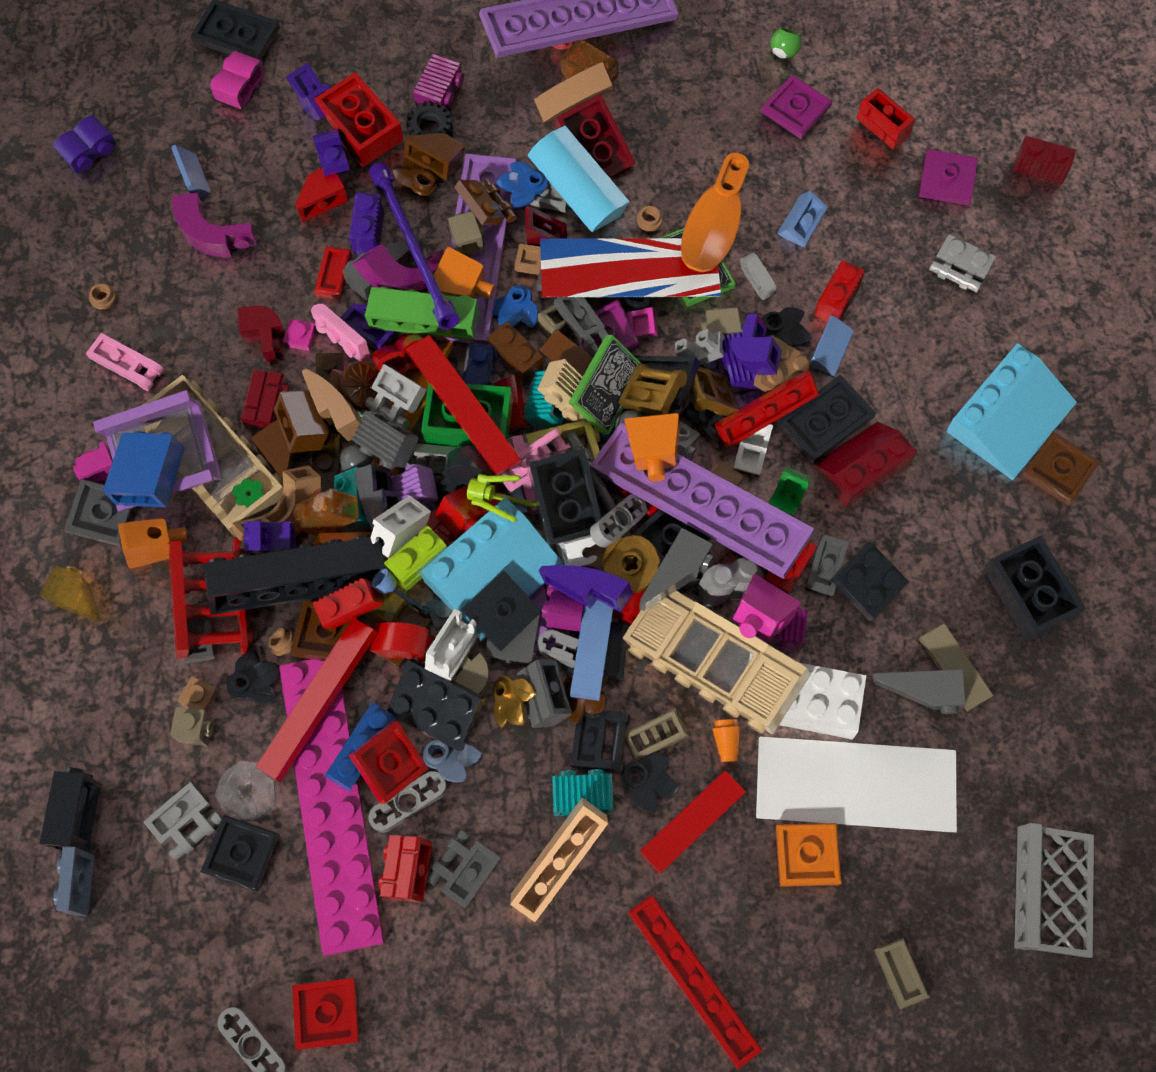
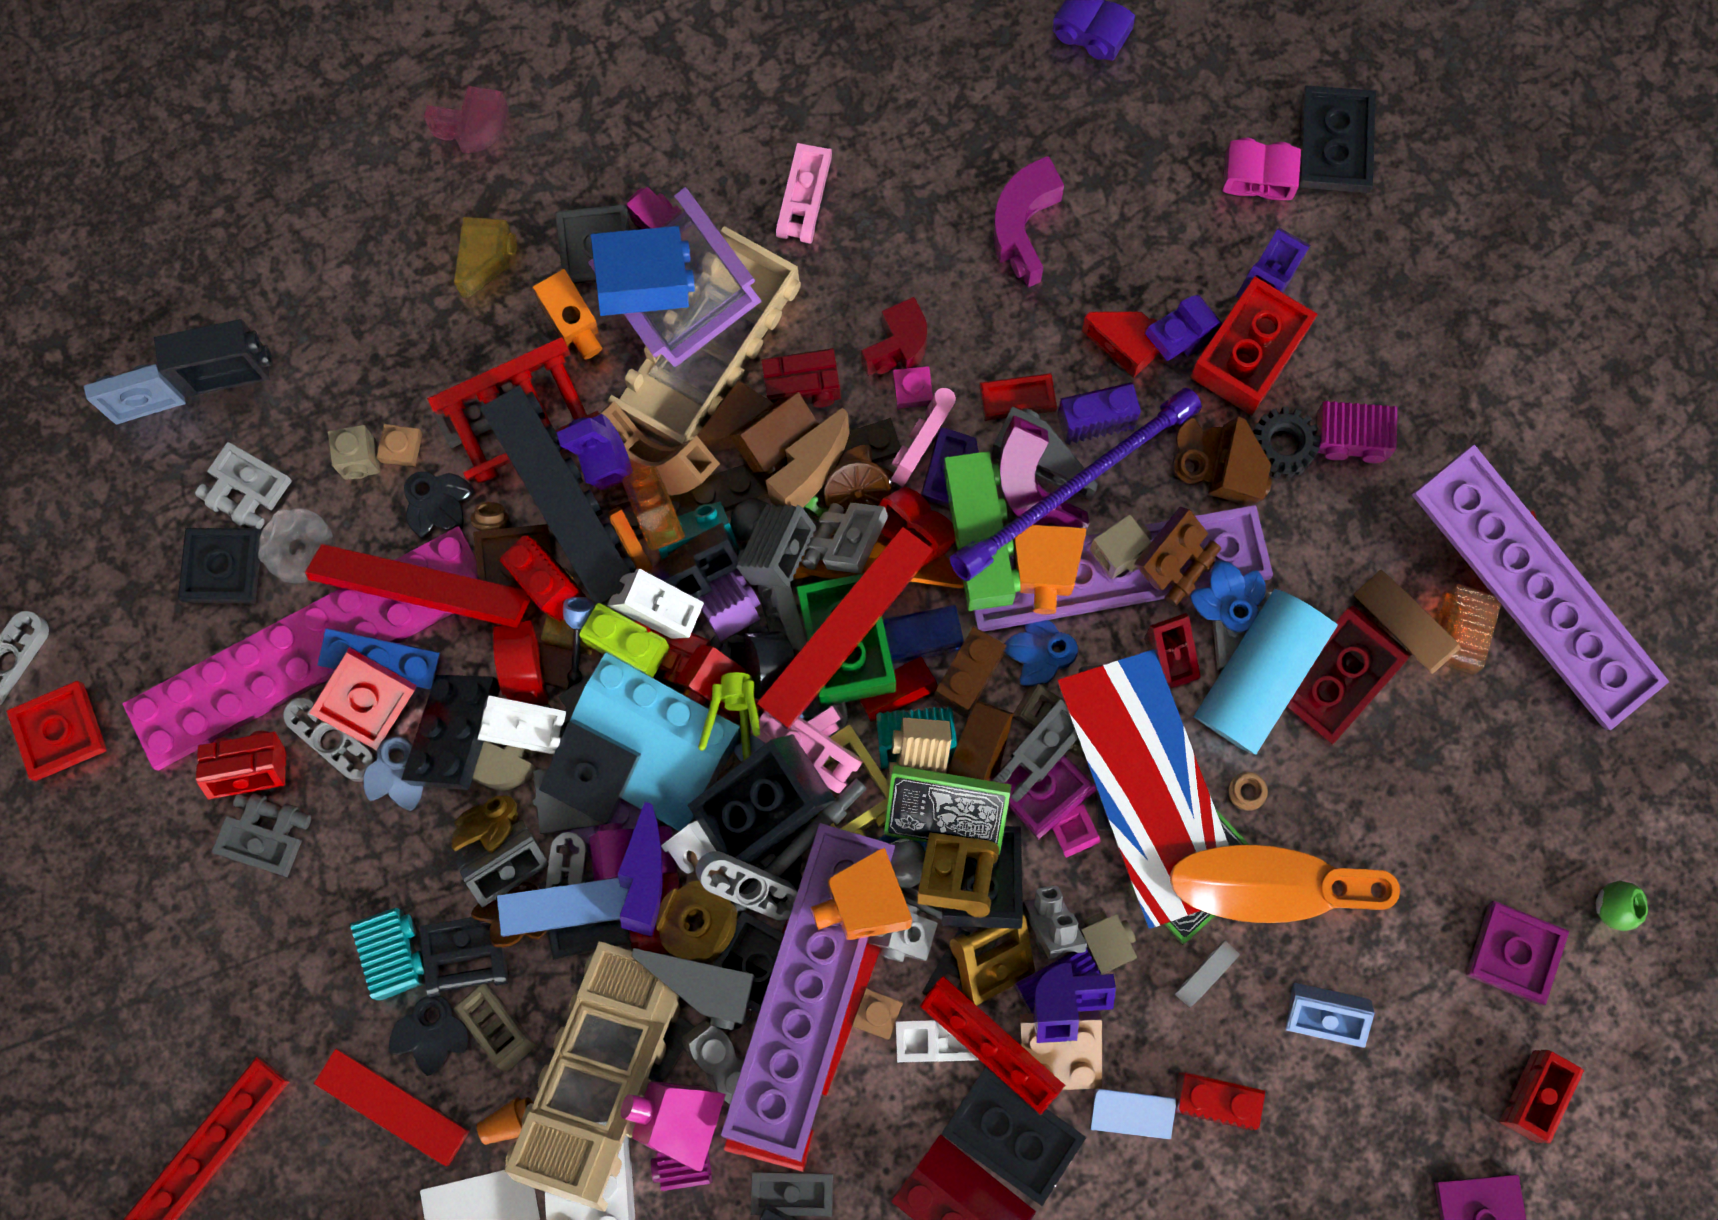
camera: 75 degrees right, 5 degrees up
medium nougat plate [89,283,116,309] -> none
medium blue slope [171,145,211,198] -> none
green plant [232,479,264,508] -> none
light nougat brick [510,798,608,922] -> none
medium nougat plate [514,244,541,275] -> none
black plate [761,307,811,347] -> none
green brick [768,466,812,517] -> none

